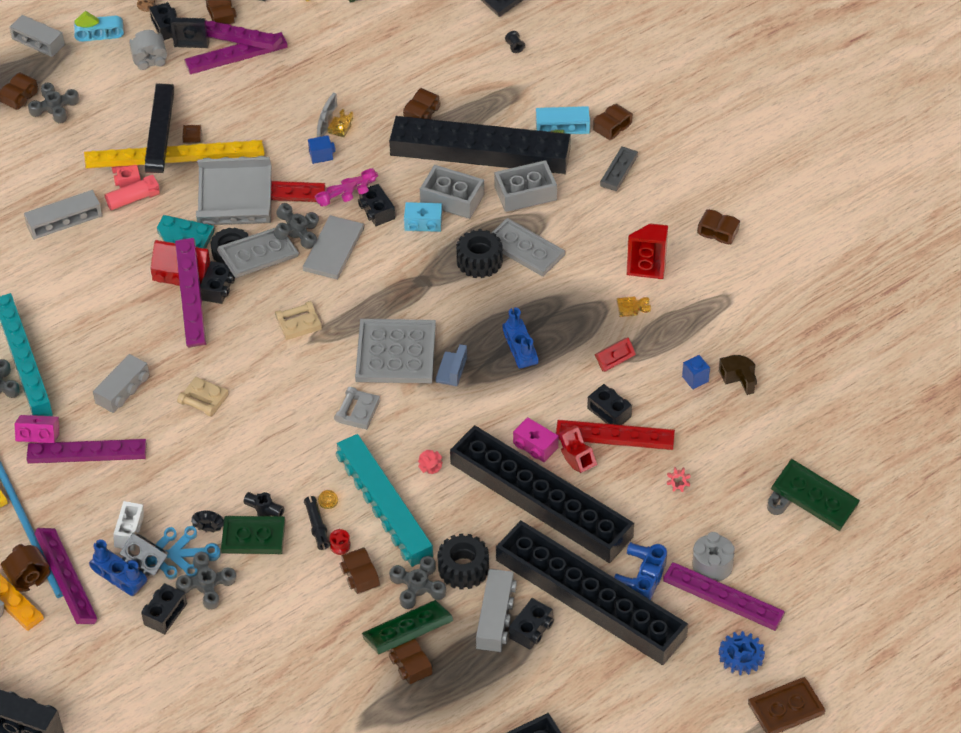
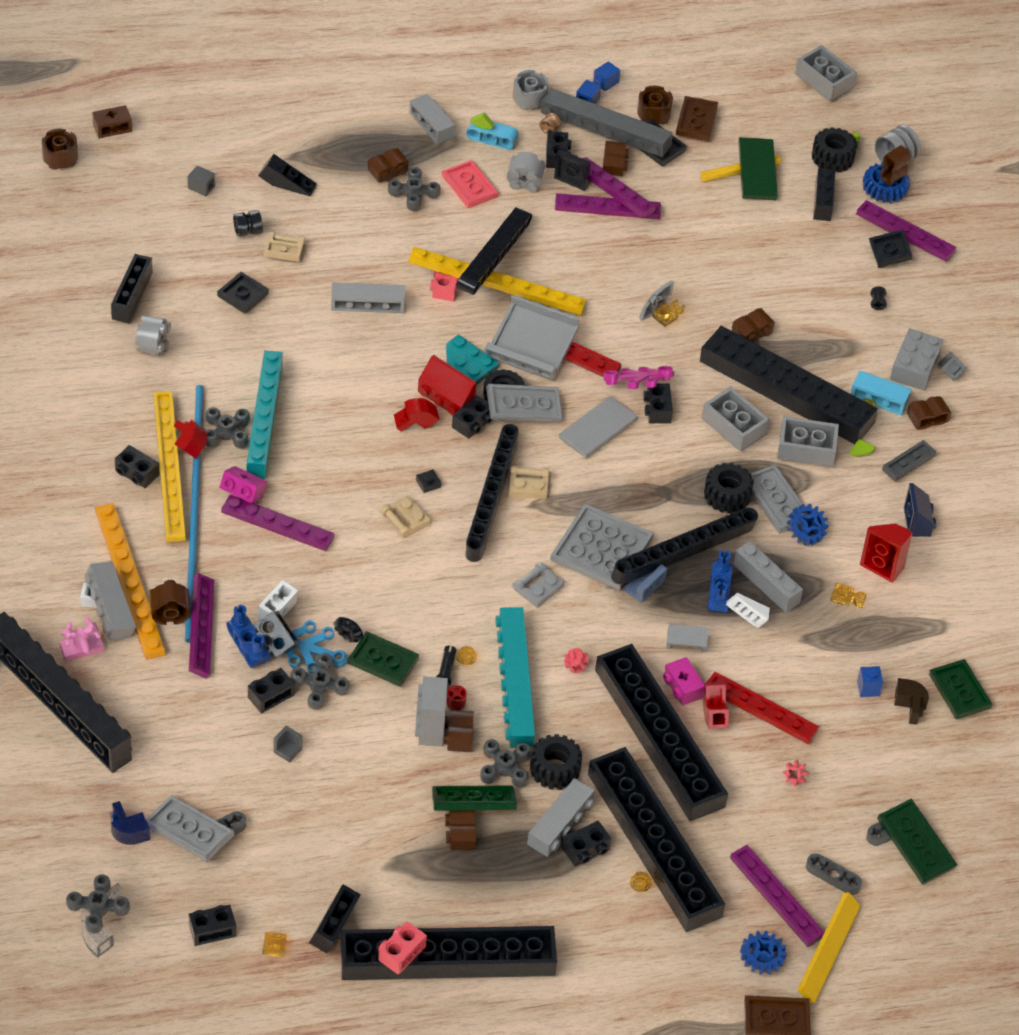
camera: 20 degrees right, 0 degrees up
light grey brick [93,354,149,413] -> none
coral piece [104,174,160,210] -> none
magenta plate [175,238,206,348] -> none
reddish brown plate [182,125,202,143] -> none
black axle [243,492,285,516] -> none
dark grey gear [274,203,319,249] -> none
blue brick [308,135,335,164] -> none
medium azure brick [404,202,442,232] -> none
black brick [587,384,632,425] -> none
red plate [594,337,636,371] -> none
blue piece [614,542,667,600] -> none
light grey brick [692,532,735,581] -> none
reddish brown brick [697,209,740,245] -> none
none -> dark grey panel [274,725,302,763]
none -> red brick [394,398,439,432]
none -> light grey brick [415,676,448,747]
none -> black plate [416,469,441,493]
none -> coral tile [442,160,498,208]
none -> black beam [465,424,518,562]
none -> black beam [611,507,758,584]
none -> clear yellow plate [630,872,651,892]
none -> light grey hinge [666,624,708,651]
none -> white slope [726,593,770,628]
none -> light grey brick [733,541,803,613]
none -> blue gear [787,504,829,546]
none -> yellow tile [797,892,860,1004]
none -> dark grey beam [806,853,862,895]
none -> lime tile [850,439,875,457]
none -> light grey brick [890,328,944,391]
none -> dark blue slope [904,483,936,537]
none -> dark green plate [929,659,992,719]
none -> dark grey panel [938,351,967,381]

